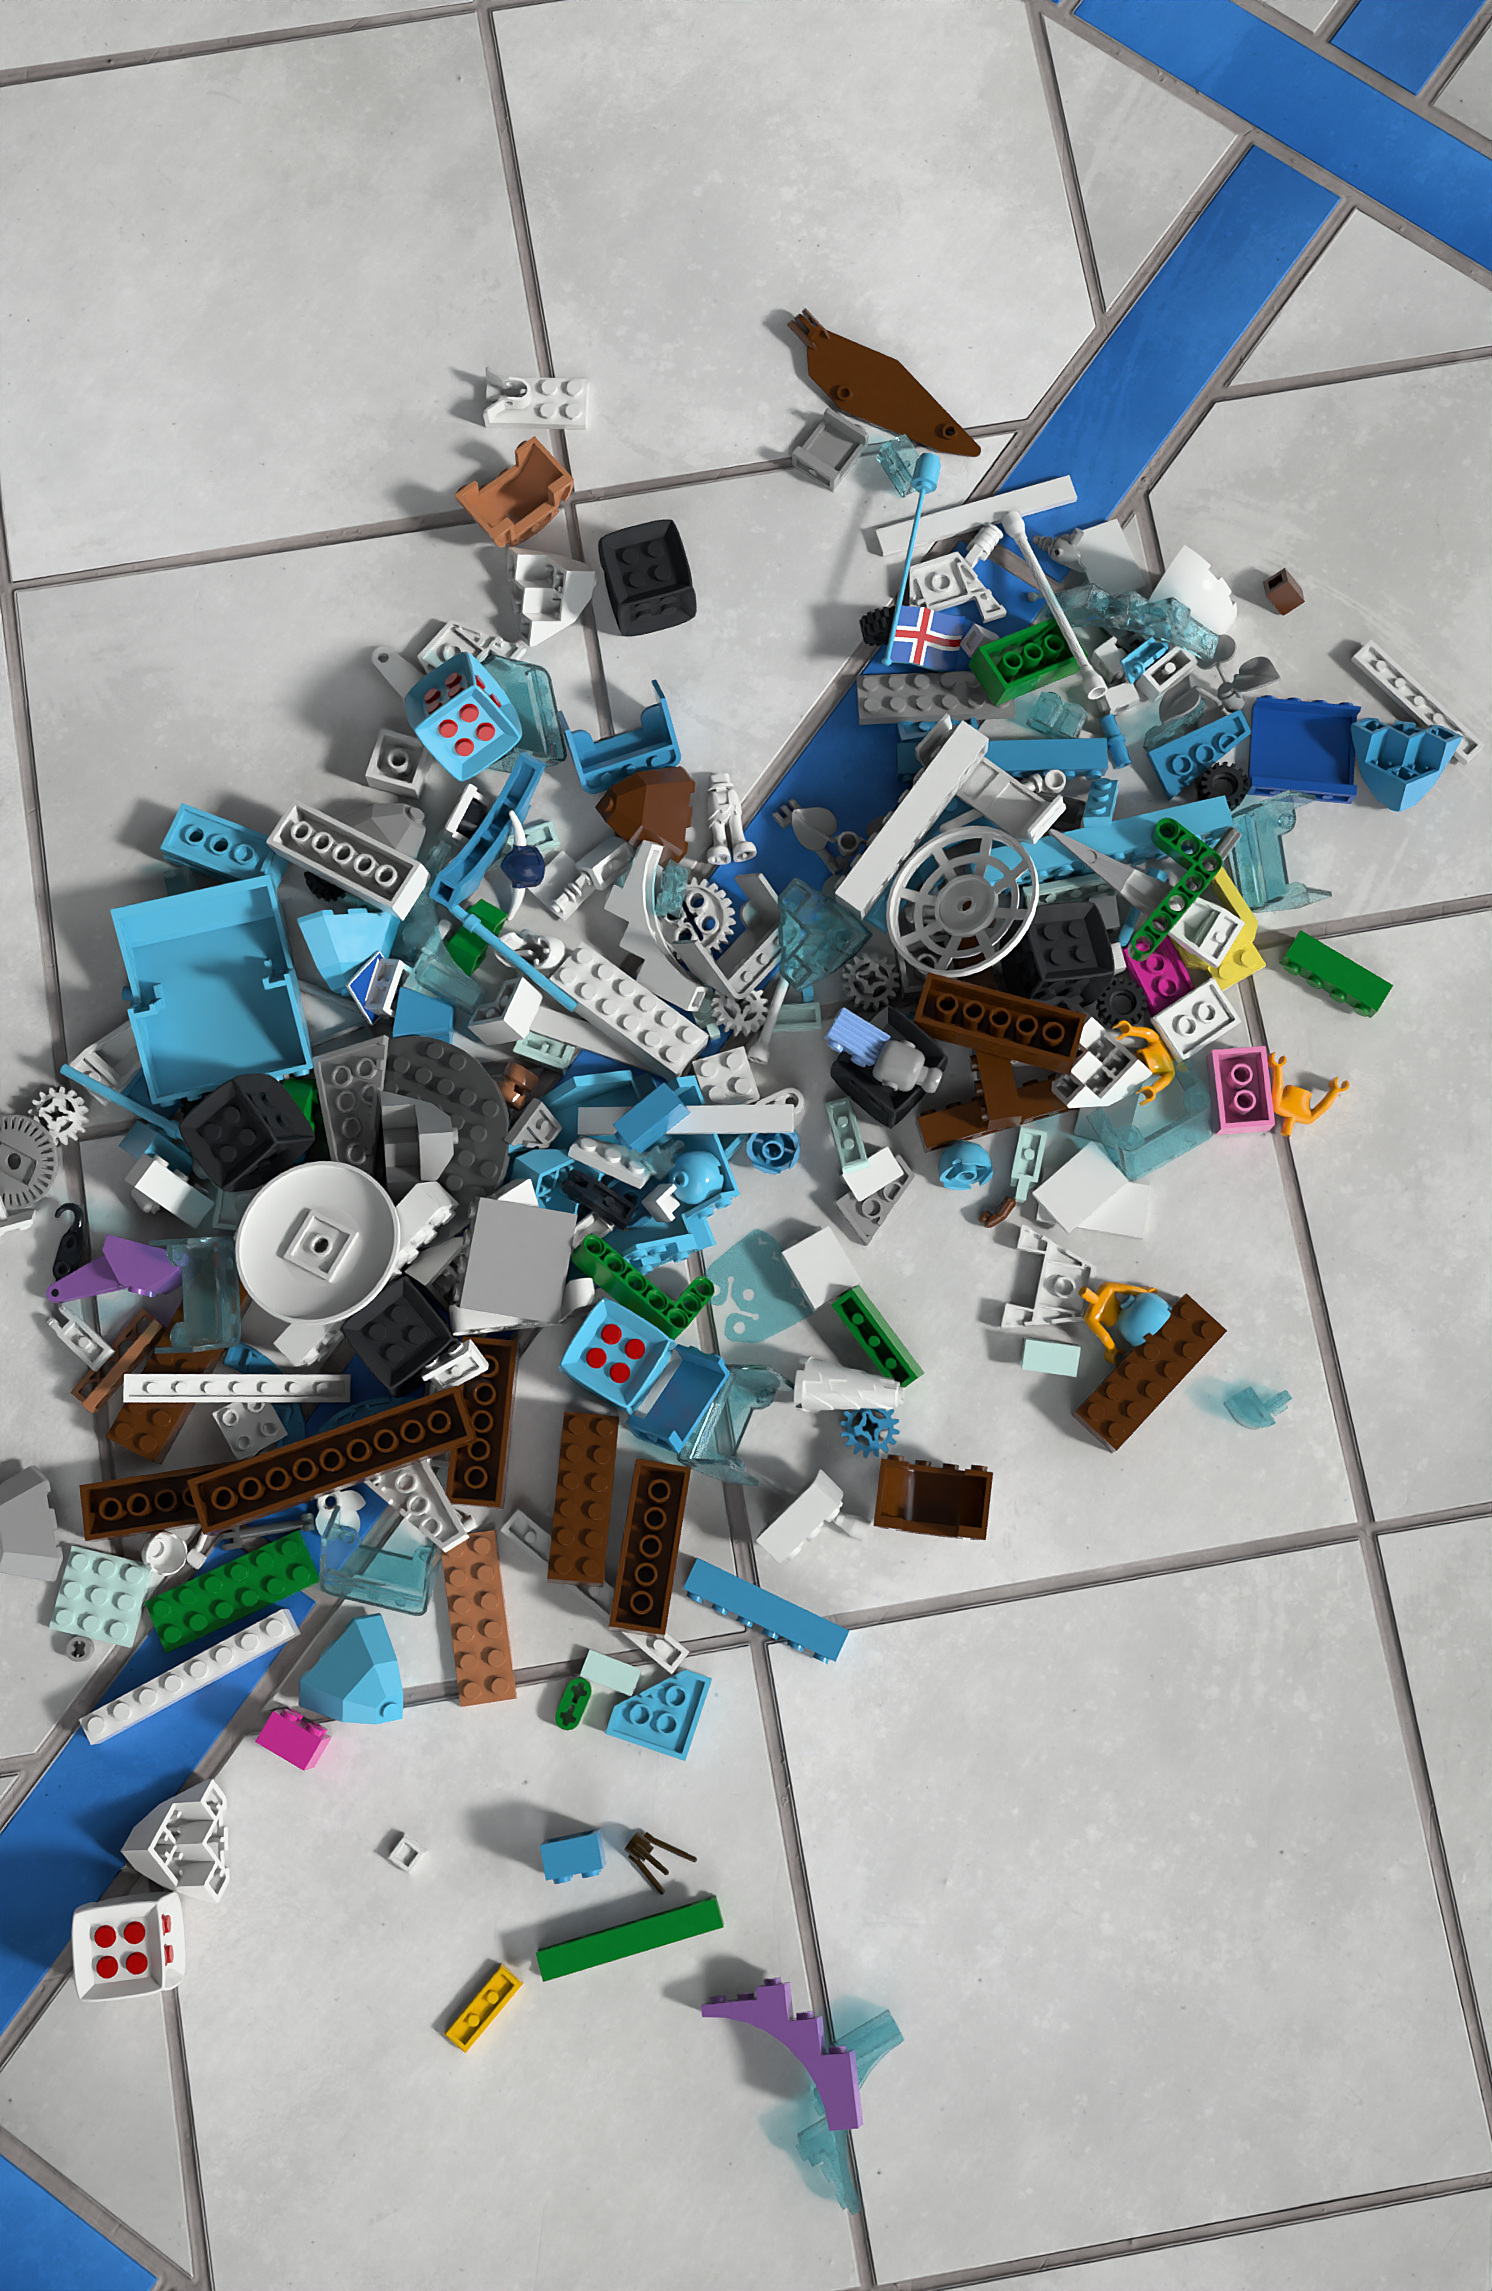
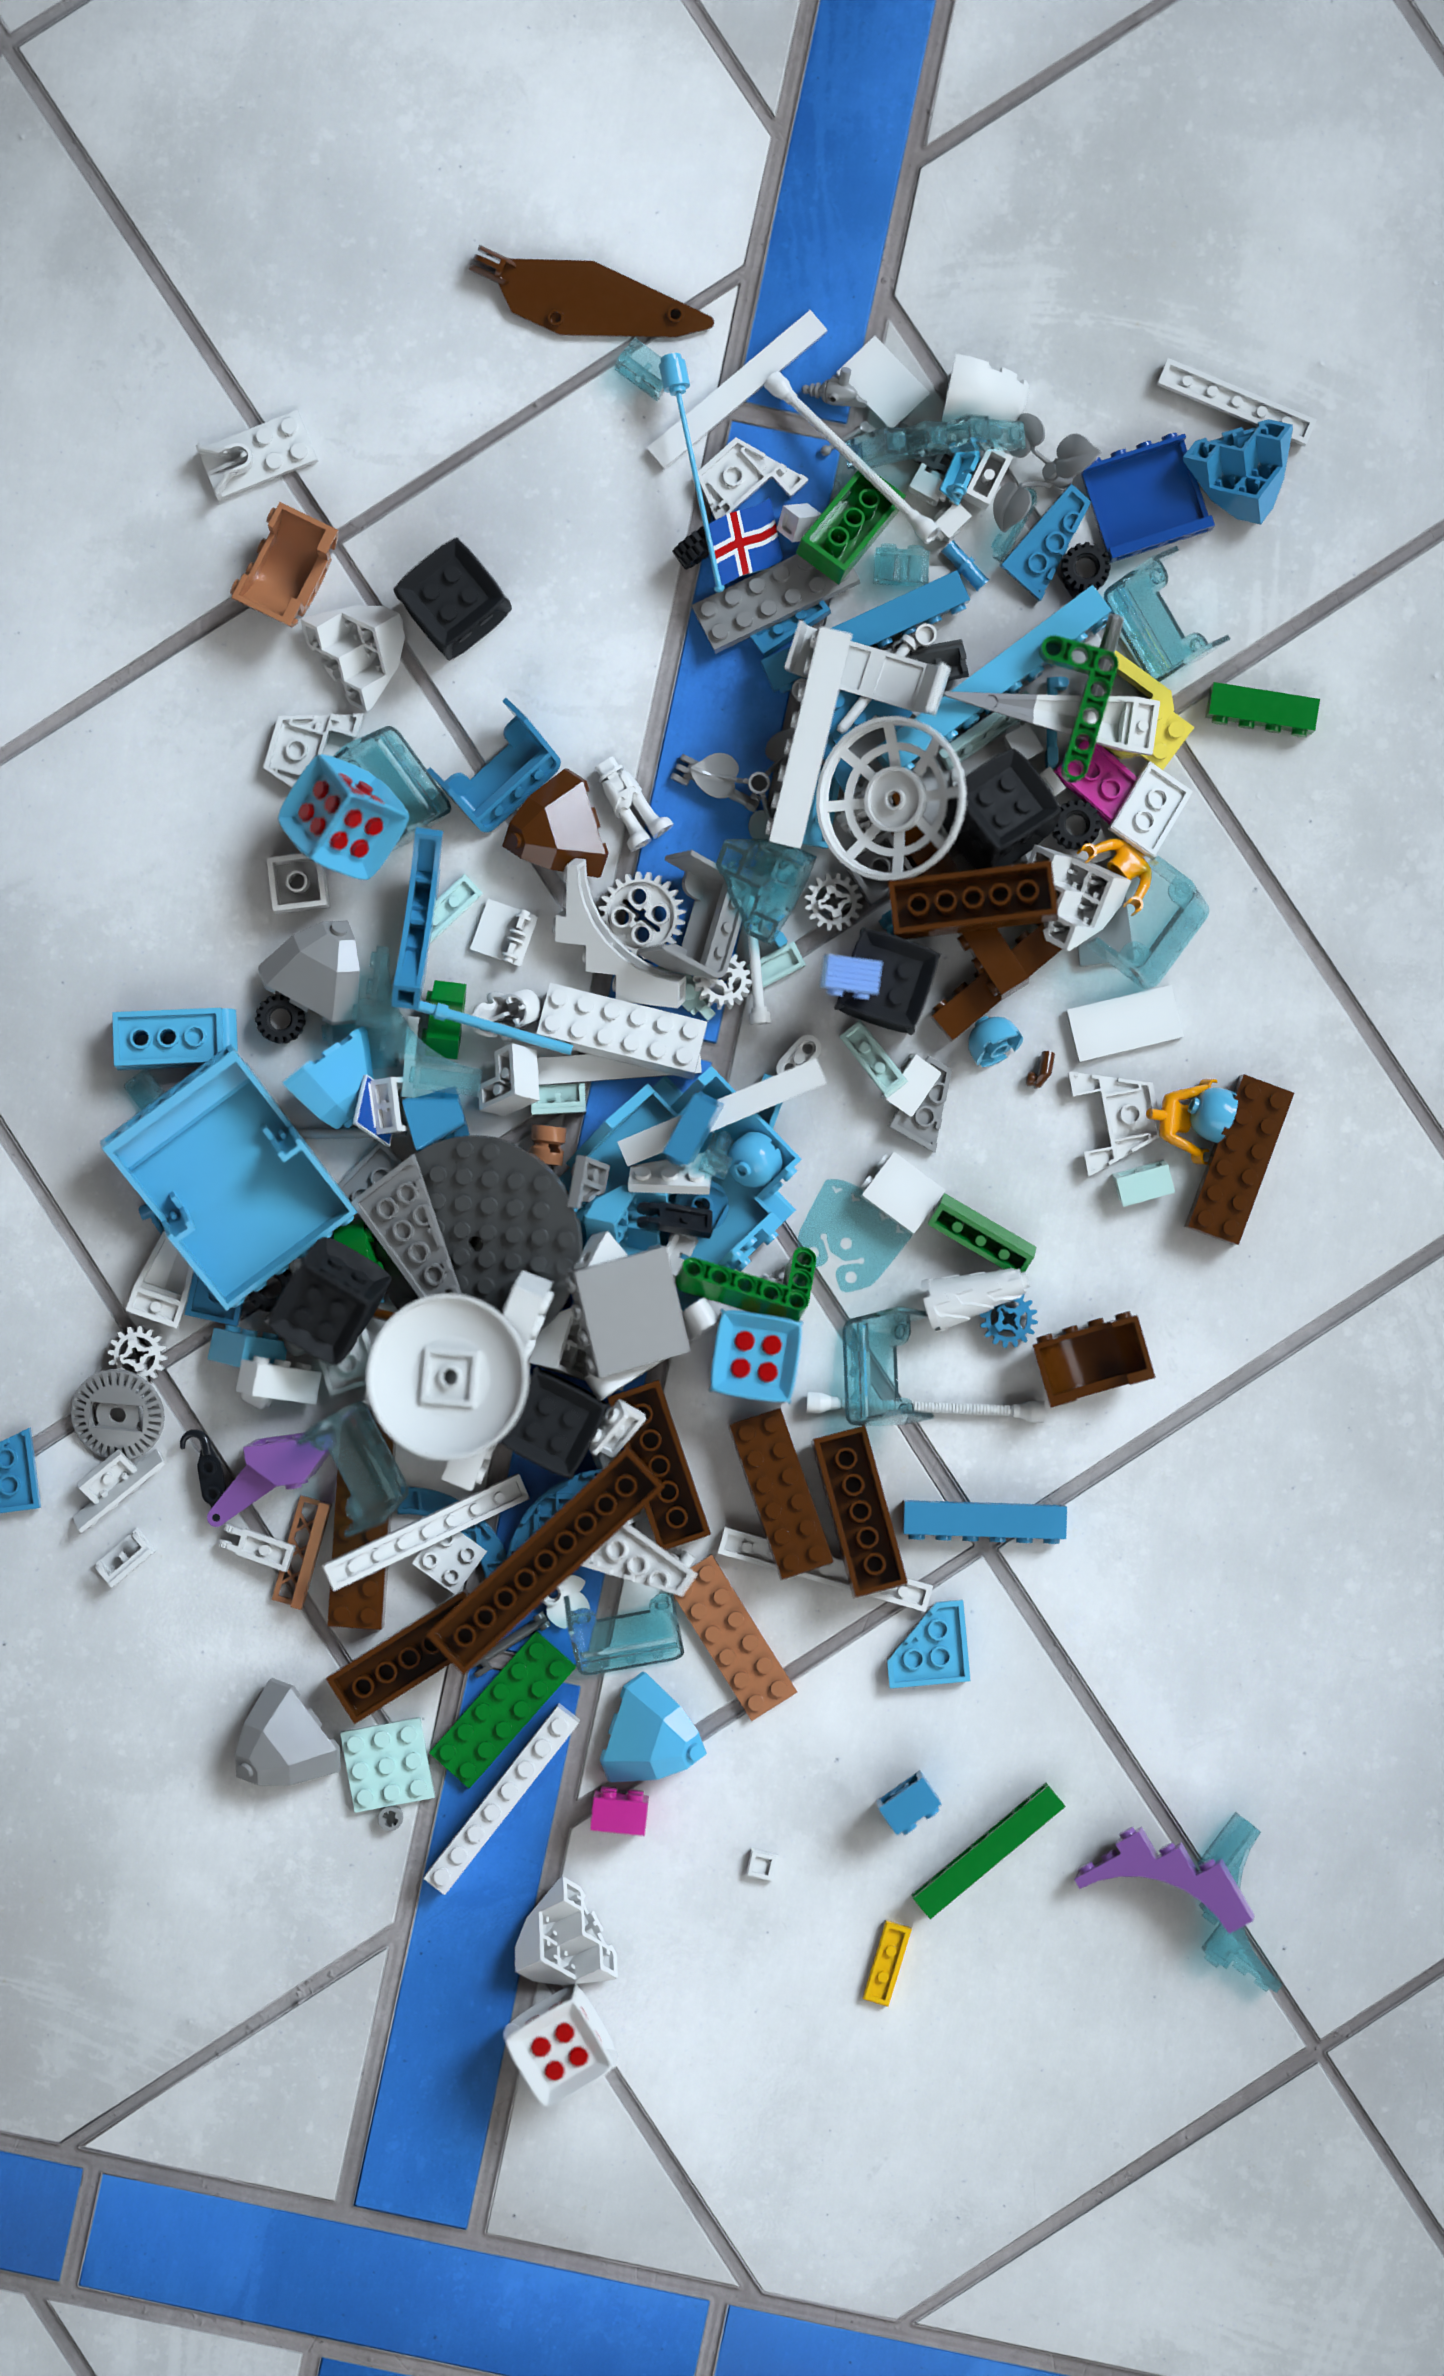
camera: 30 degrees left, 10 degrees up
medium azure bar [60,1064,184,1141] -> none
white hair [141,1530,188,1576] -> none
white hand [187,1531,207,1569] -> none
white brick [266,798,432,921] -> none
white piece [372,646,425,699] -> none
light grey brick [380,1091,458,1205] -> none
white piece [437,783,490,848] -> none
dark blue helmet [500,810,545,921] -> none
green beam [555,1678,592,1731] -> none
white panel [575,836,635,890] -> none
light aqua tile [580,1649,642,1697] -> none
dark brown plant [624,1831,697,1895] -> none
dark azure panel [626,1344,730,1454] -> none
white panel [641,1183,680,1222] -> none
clear light blue hinge [654,859,689,918] -> none
white brick [692,1046,760,1105] -> none
dark azure cylinder [746,1129,801,1174] -> none
white brick [756,1469,844,1564] -> none
light grey panel [792,408,869,492] -> none
light grey piece [872,1040,943,1093] -> none
white hinge [964,522,1003,569] -> none
light aqua hinge [1010,1126,1047,1203] -> none
white tile [1031,1141,1129,1235] -> none
medium azure plate [1083,778,1119,827] -> none
bright pink brick [1206,1046,1275,1135] -> none
clear light blue brick [1223,1386,1292,1430] -> none
reddish brown panel [1263,568,1305,615] -> none
light orange piece [1267,1052,1349,1137] -> none

